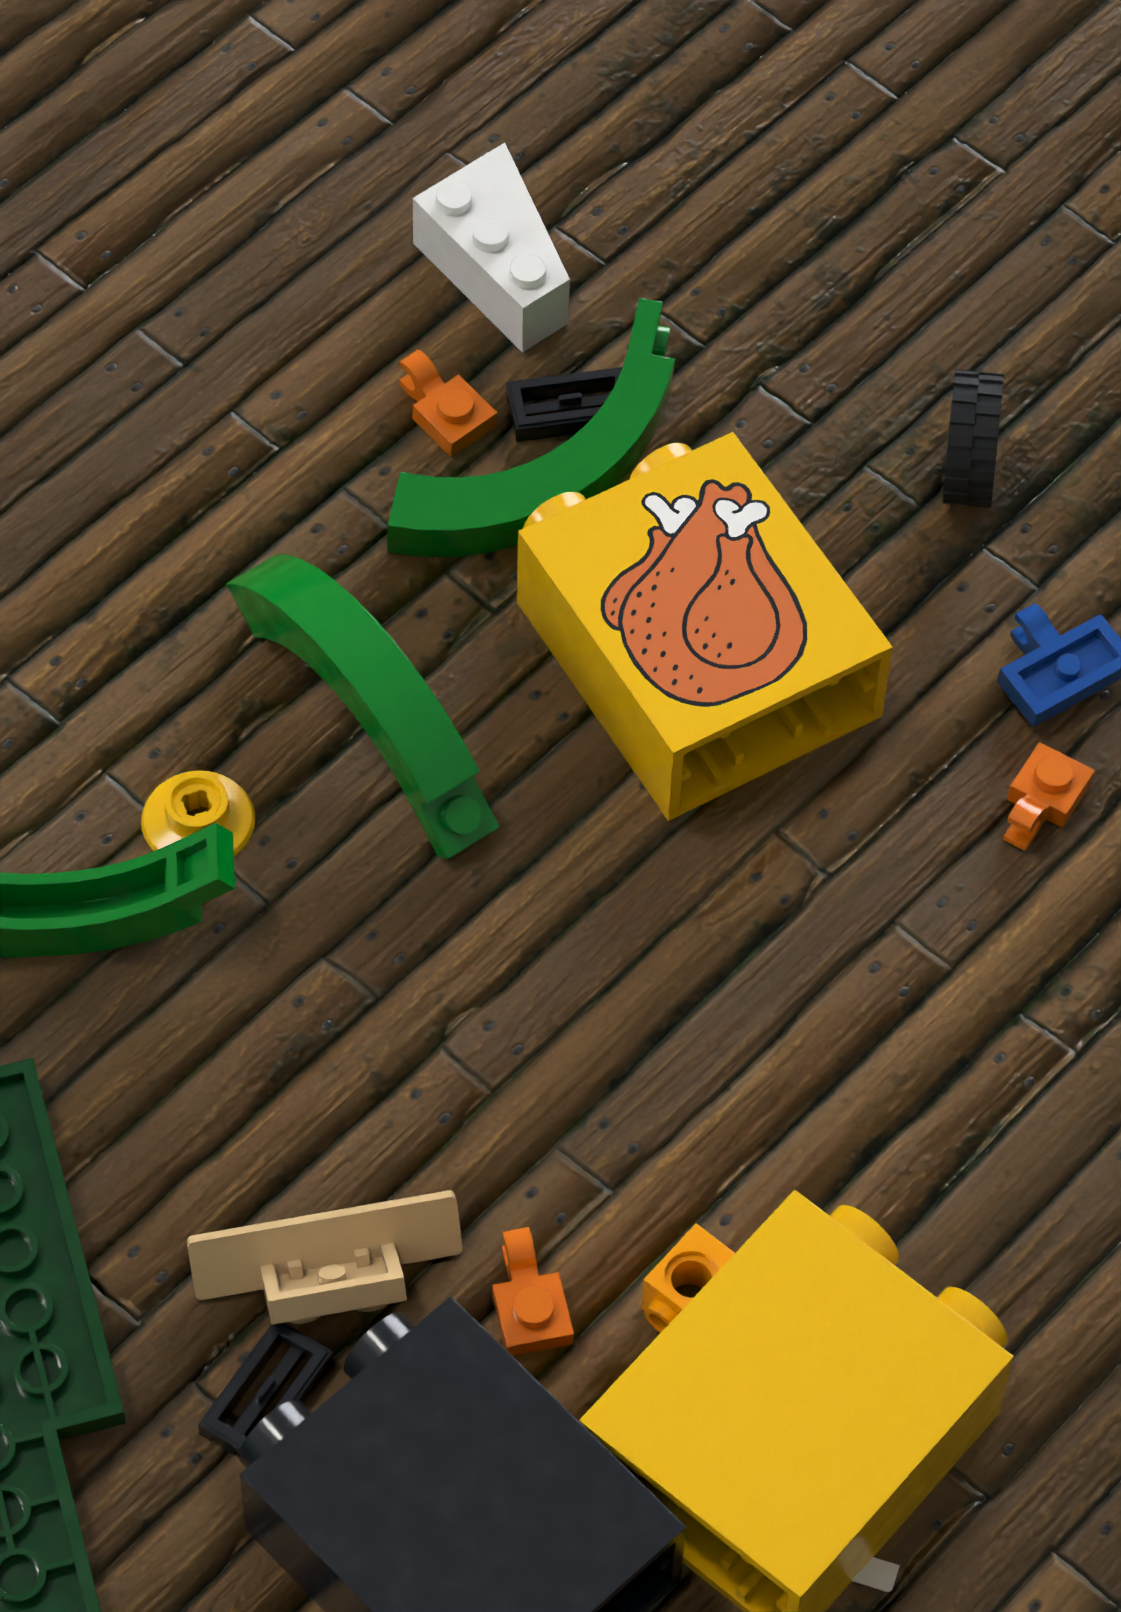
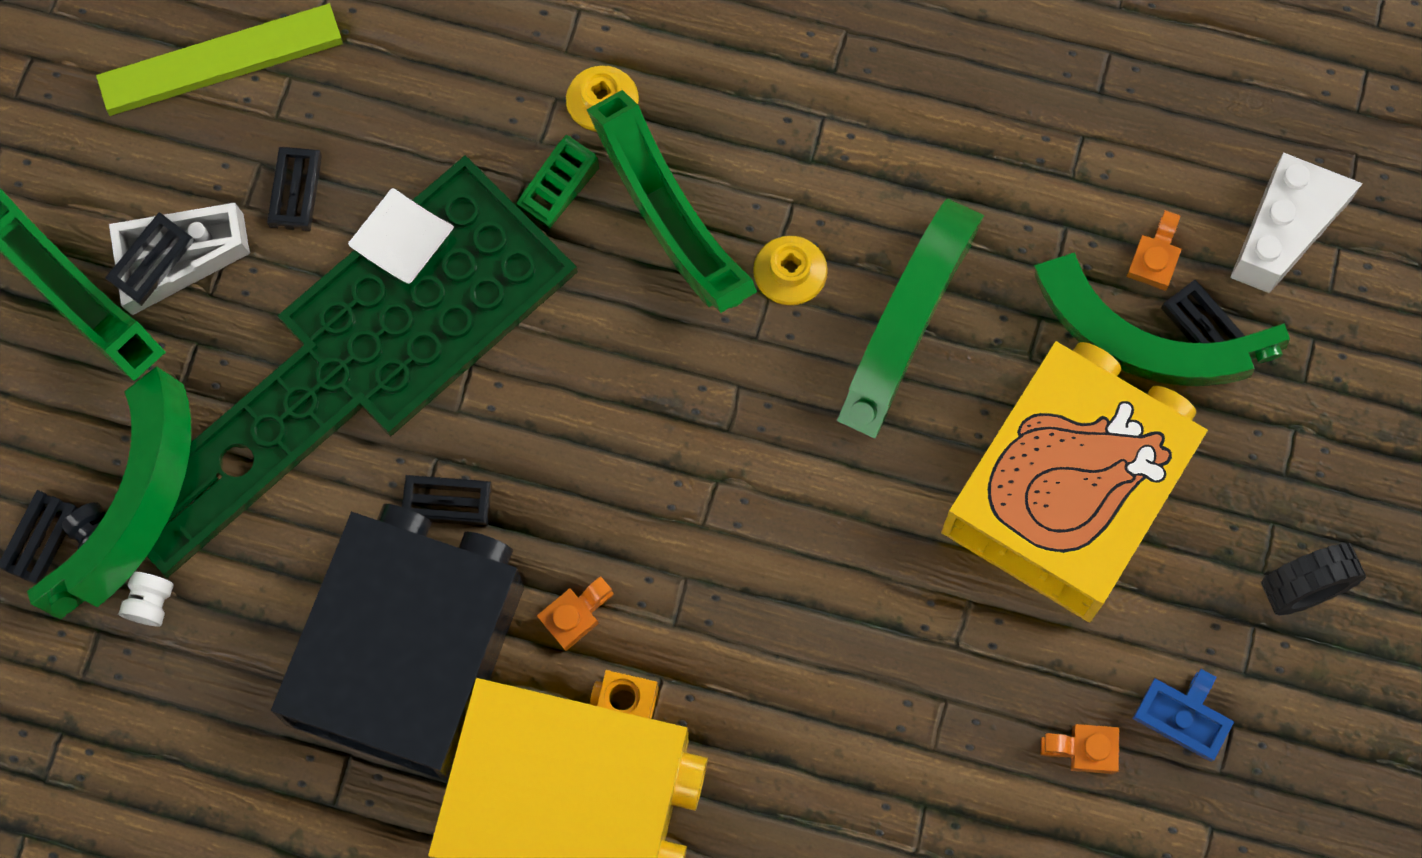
camera: 65 degrees right, 15 degrees up
tan bracket [187,1190,463,1325] -> none

